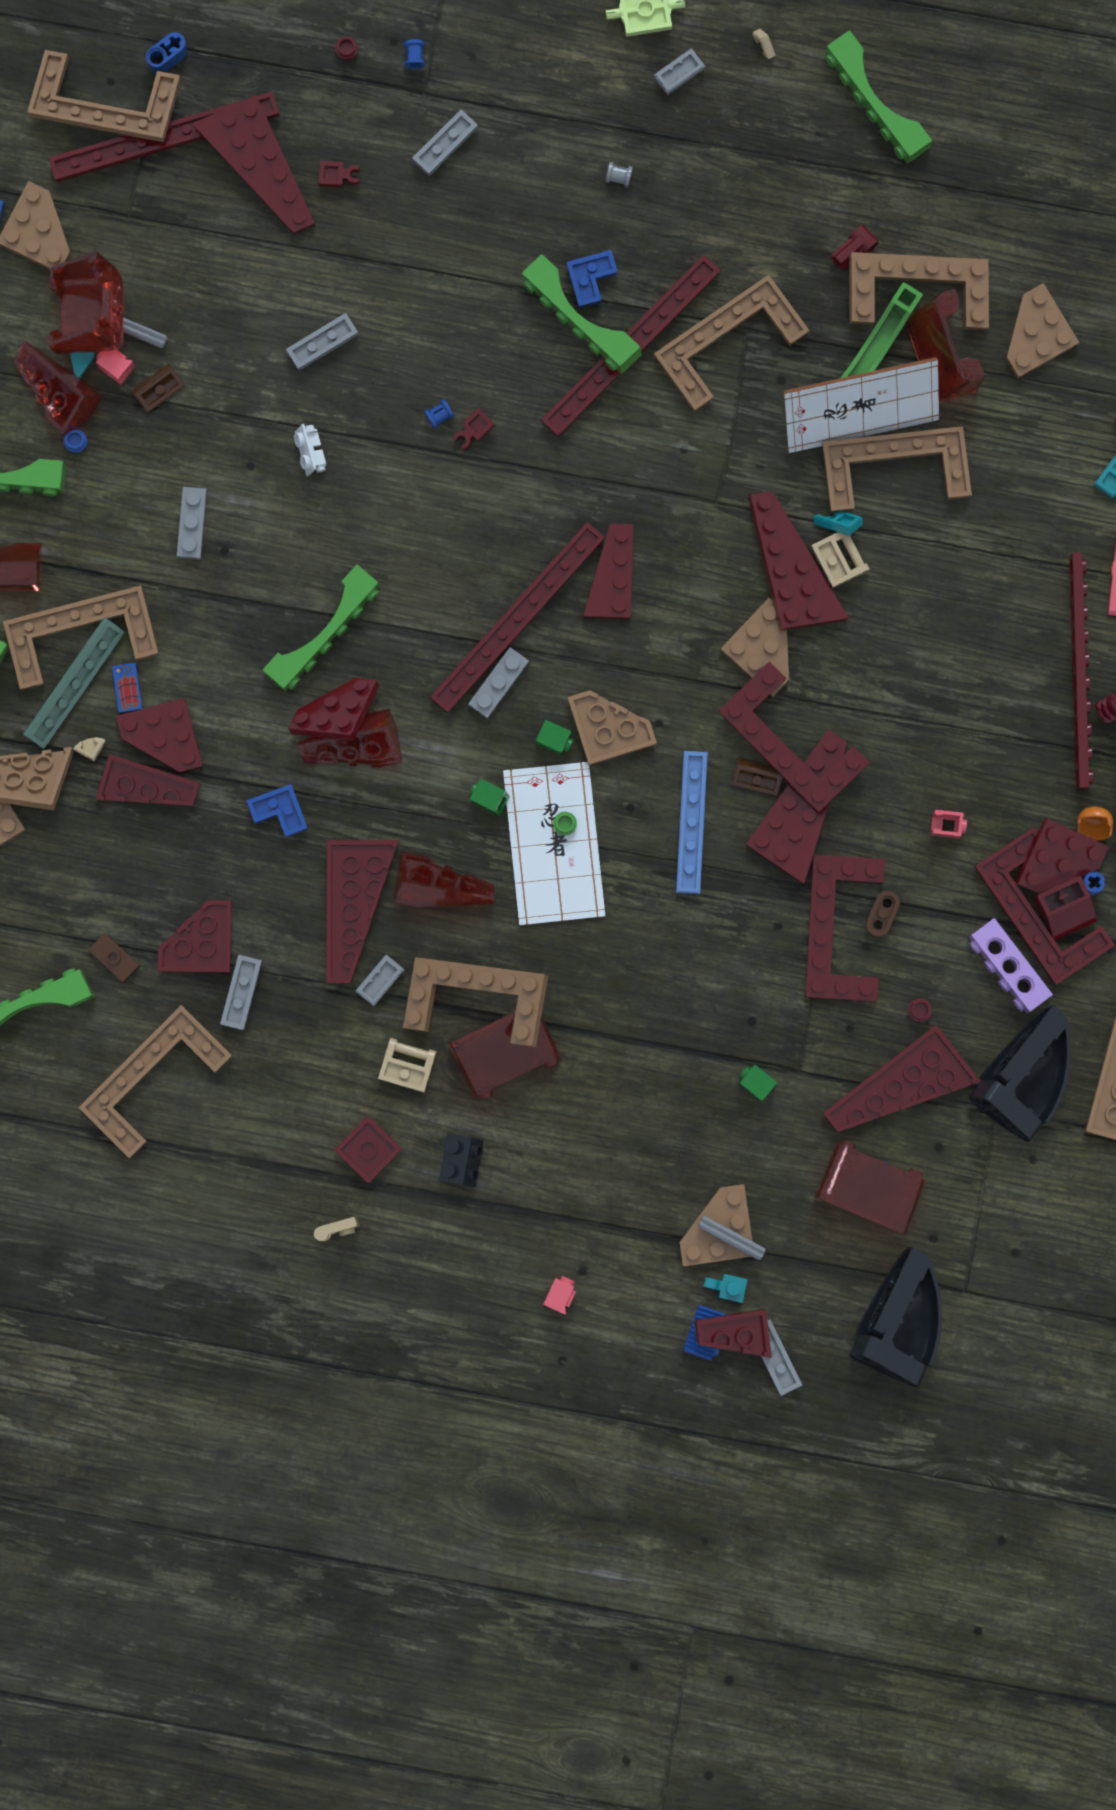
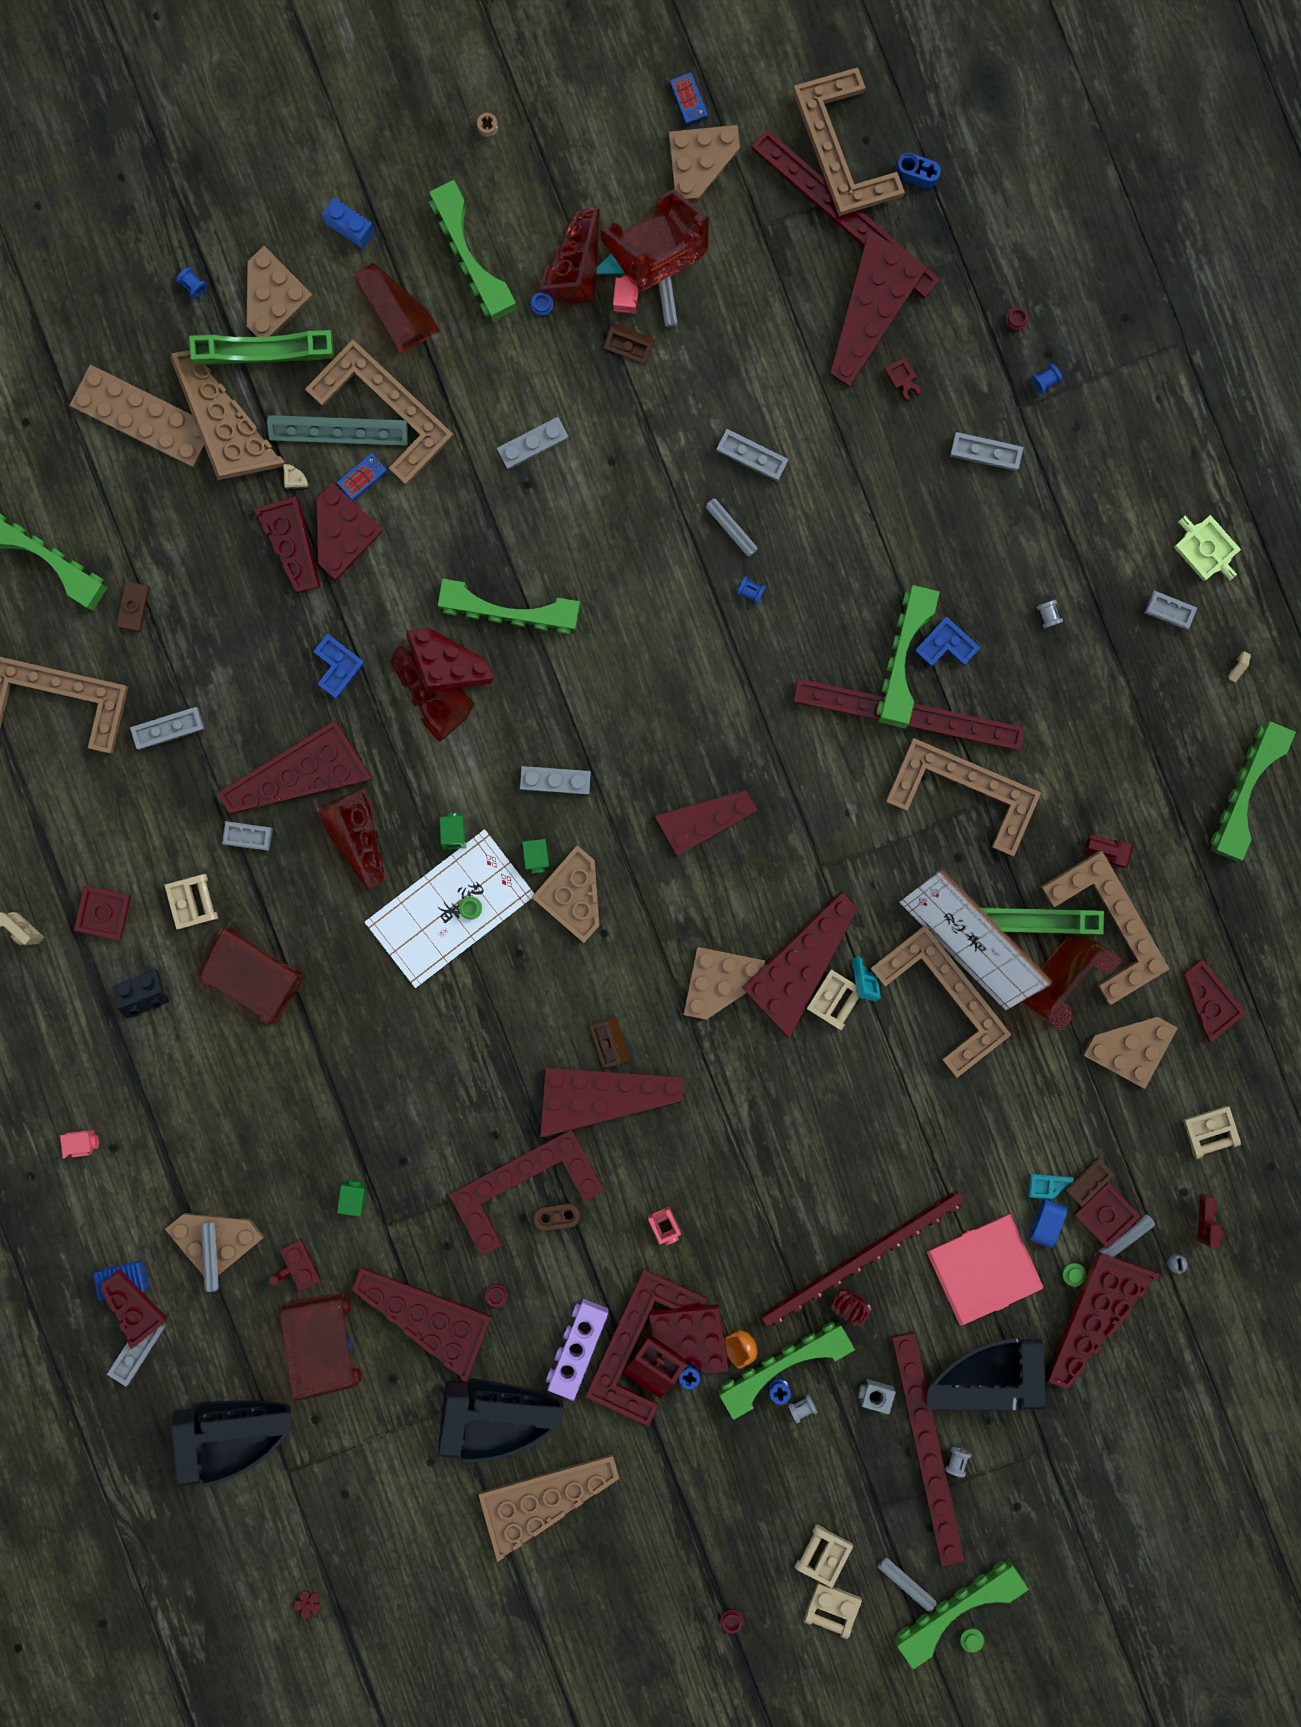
camera: 55 degrees right, 5 degrees up
dark red plate [158,900,232,973] -> none
white hinge [294,424,327,476] -> none
medium nougat plate [403,957,548,1047] -> none
dark red plate [430,522,605,713] -> none
dark red plate [453,407,496,450] -> none
medium blue tile [676,751,708,895] -> none
teal plate [703,1274,748,1303] -> none
dark red plate [718,661,870,813] -> none
none -> dark red plate [269,1239,322,1292]
none -> dark red plant [294,1590,321,1619]
none -> light grey axle [706,499,757,556]
none -> dark red wing [1182,959,1246,1042]

